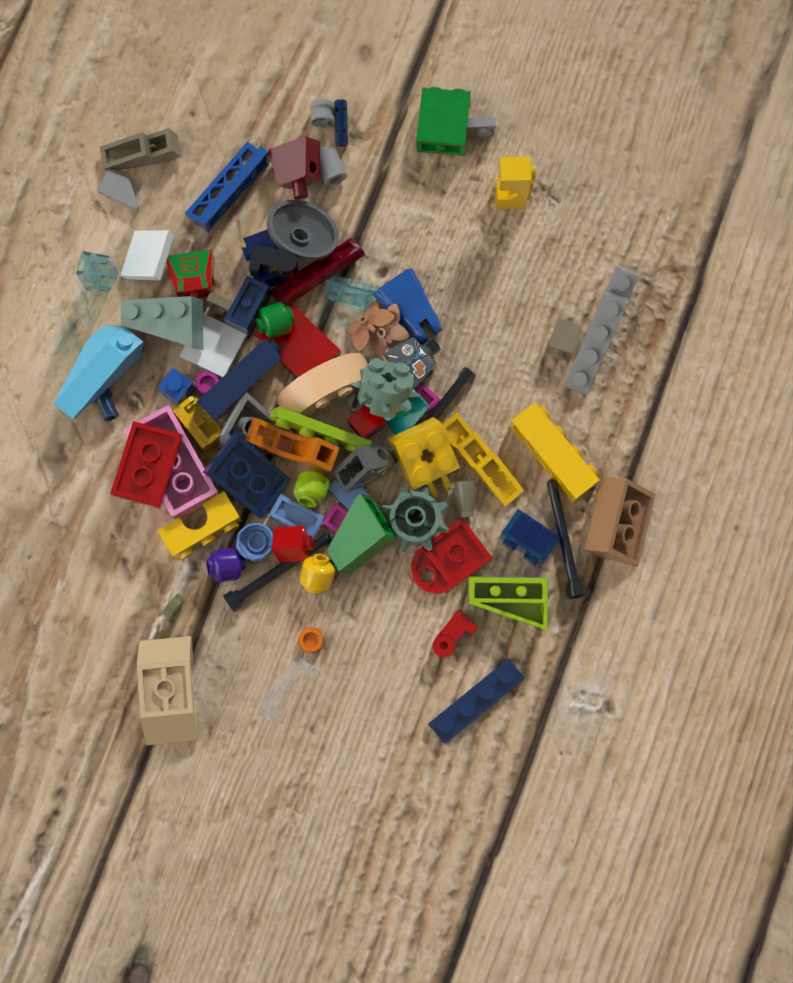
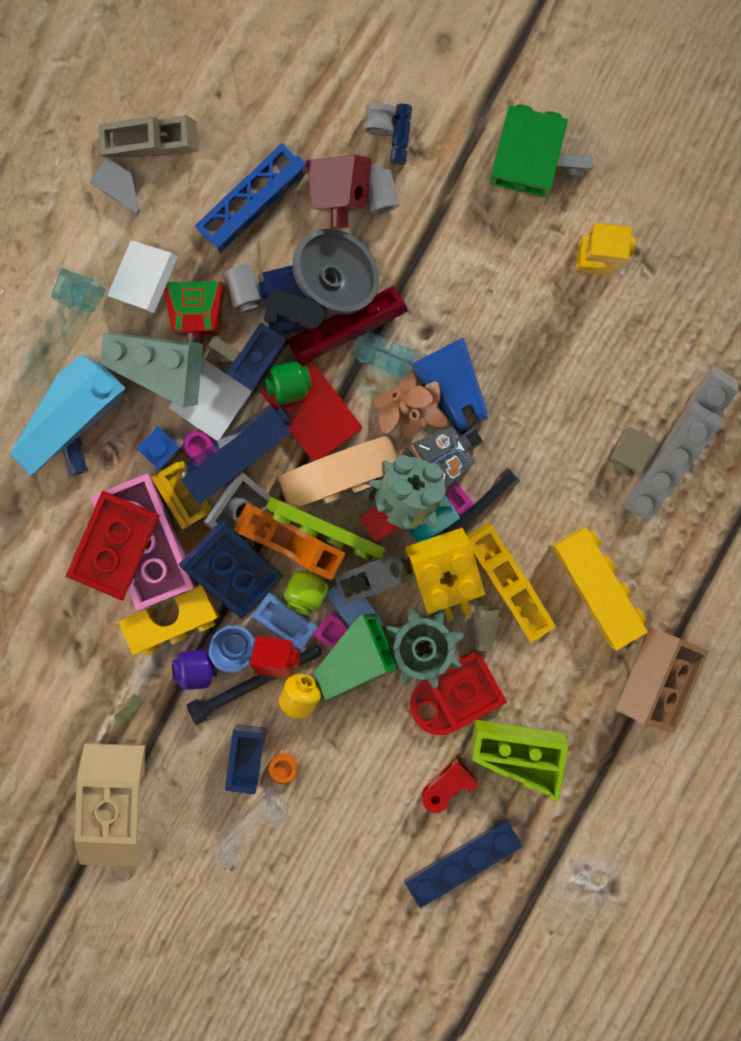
camera: 10 degrees right, 10 degrees up
clear blue brick [499,509,561,566] -> none
black piece [547,479,587,599] -> none
none -> light grey brick [222,264,263,313]
none -> dark blue panel [225,724,266,794]

